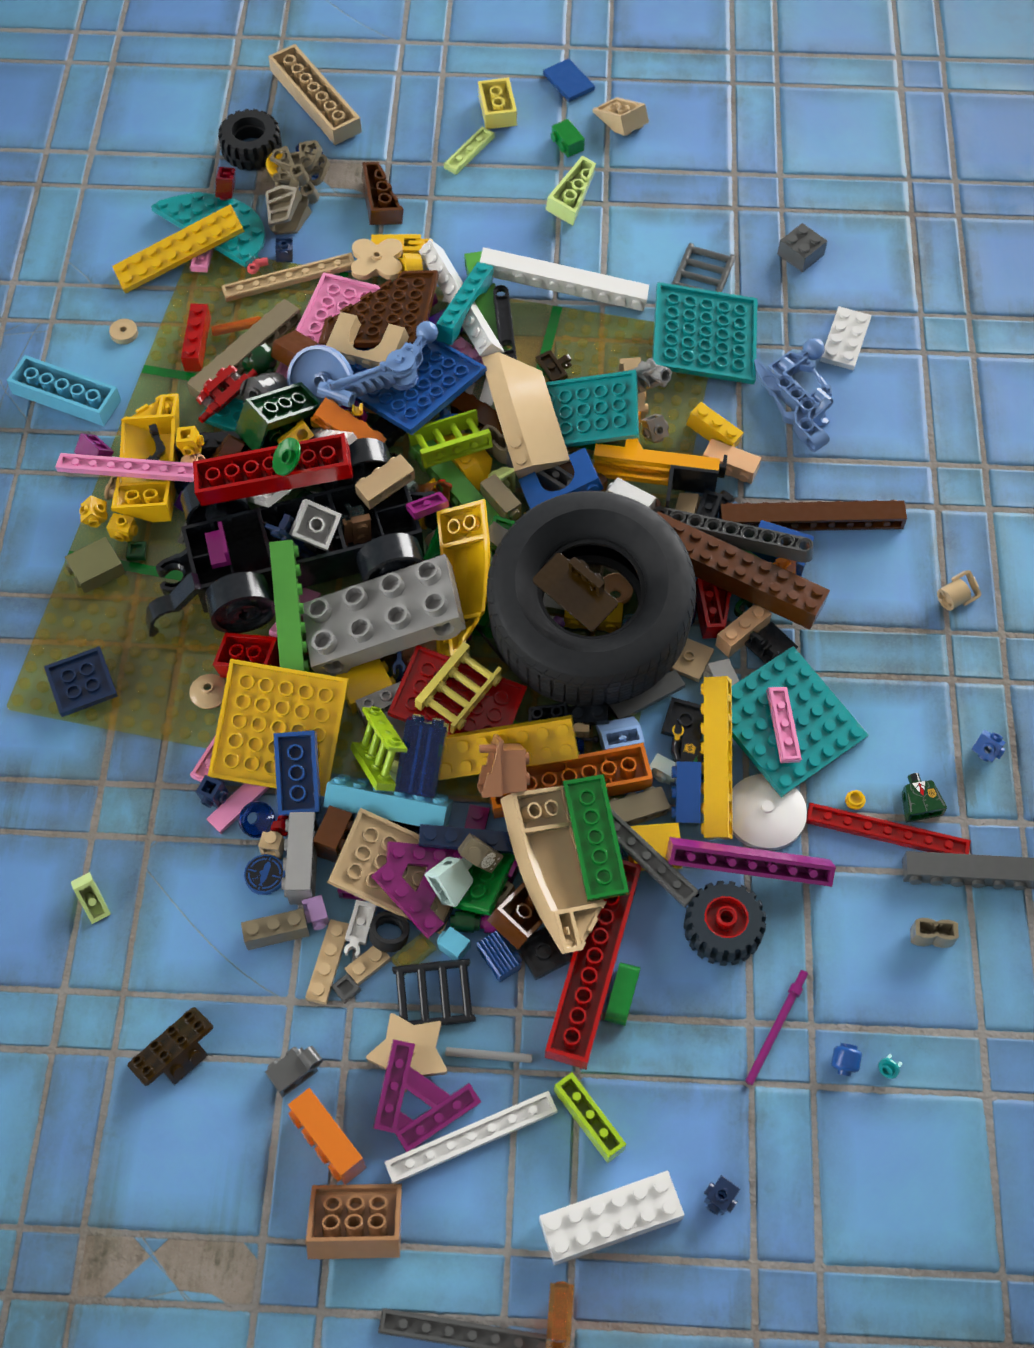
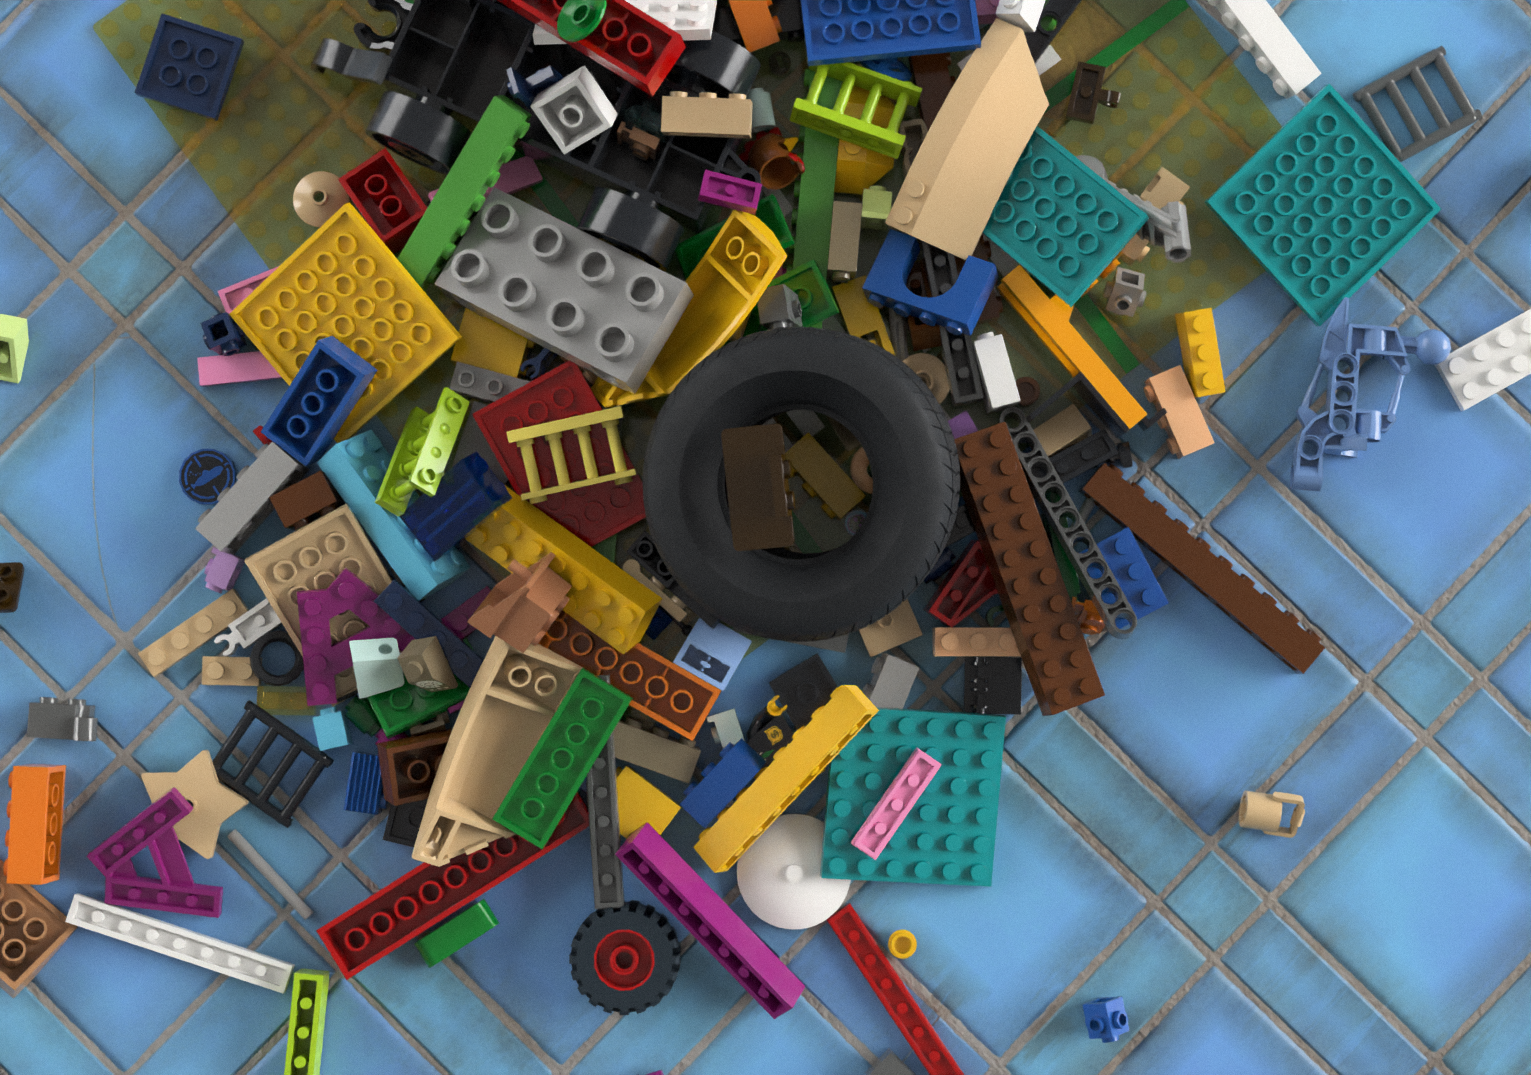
camera: 40 degrees right, 25 degrees up
magenta panel [205,521,232,569] -> none
clear blue piece [239,801,275,838] -> none
dark tan brick [241,908,310,950] -> none
tan brick [258,831,285,859] -> none
dark grey tile [331,973,361,1004] -> none
dark green torso [902,773,947,823] -> none

